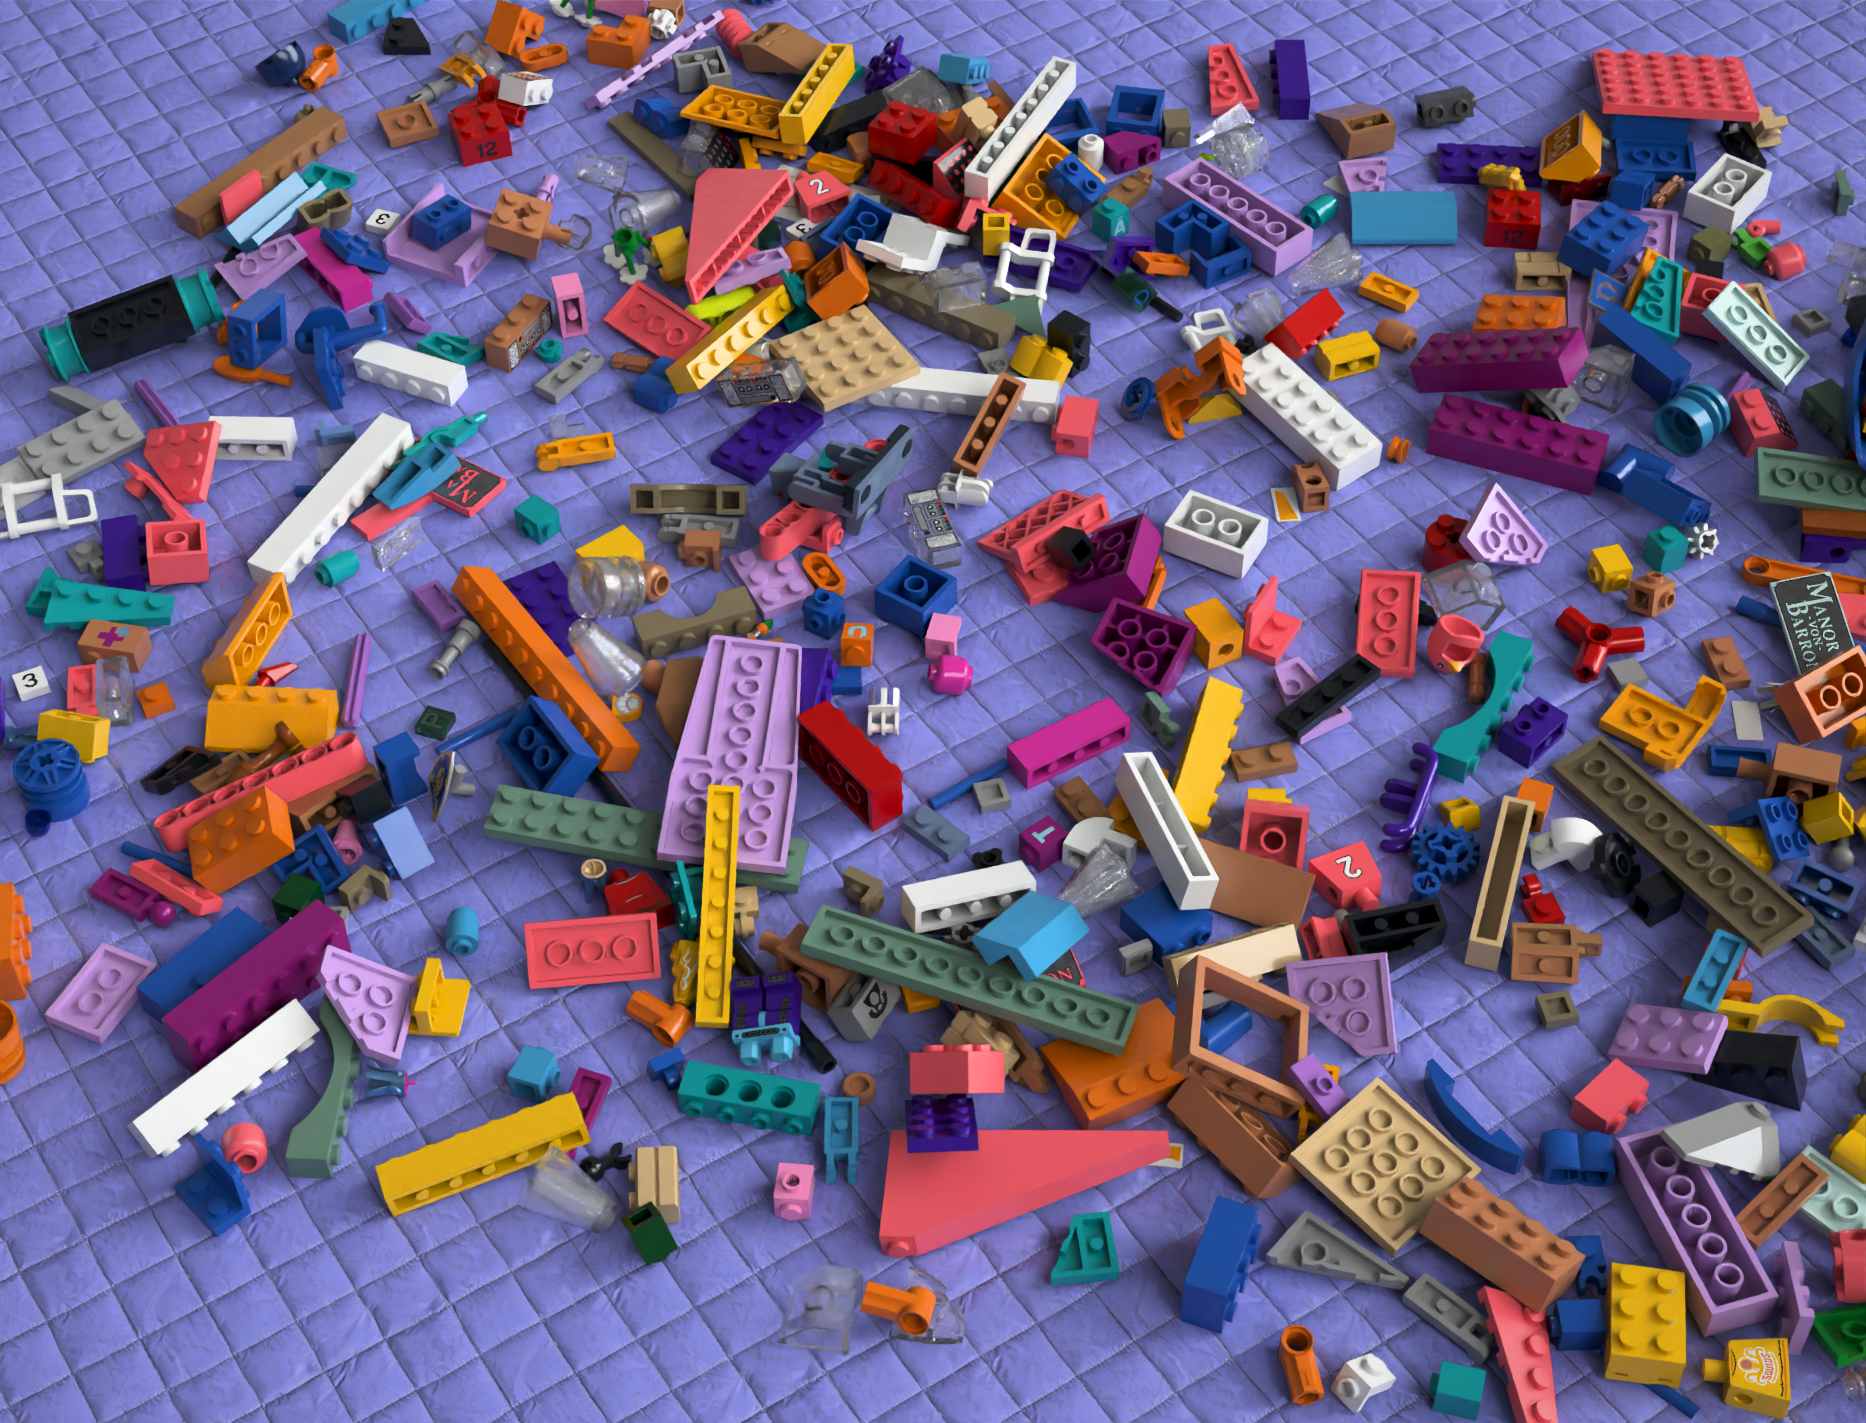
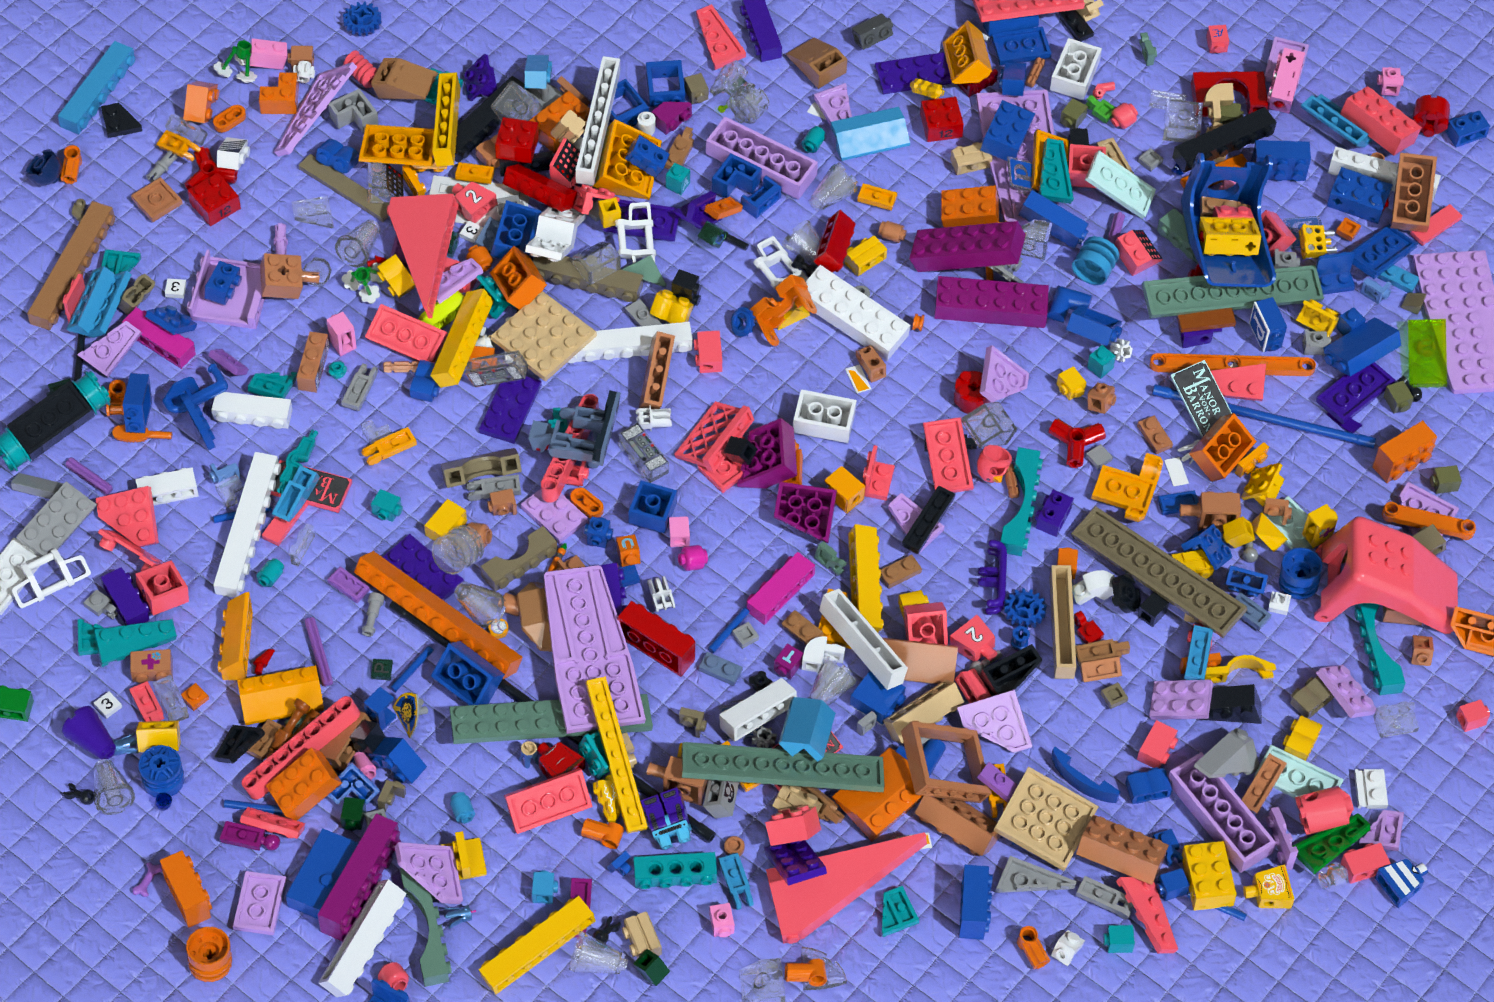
camera: 20 degrees left, 10 degrees up
yellow slope [1438,797,1481,832] -> none

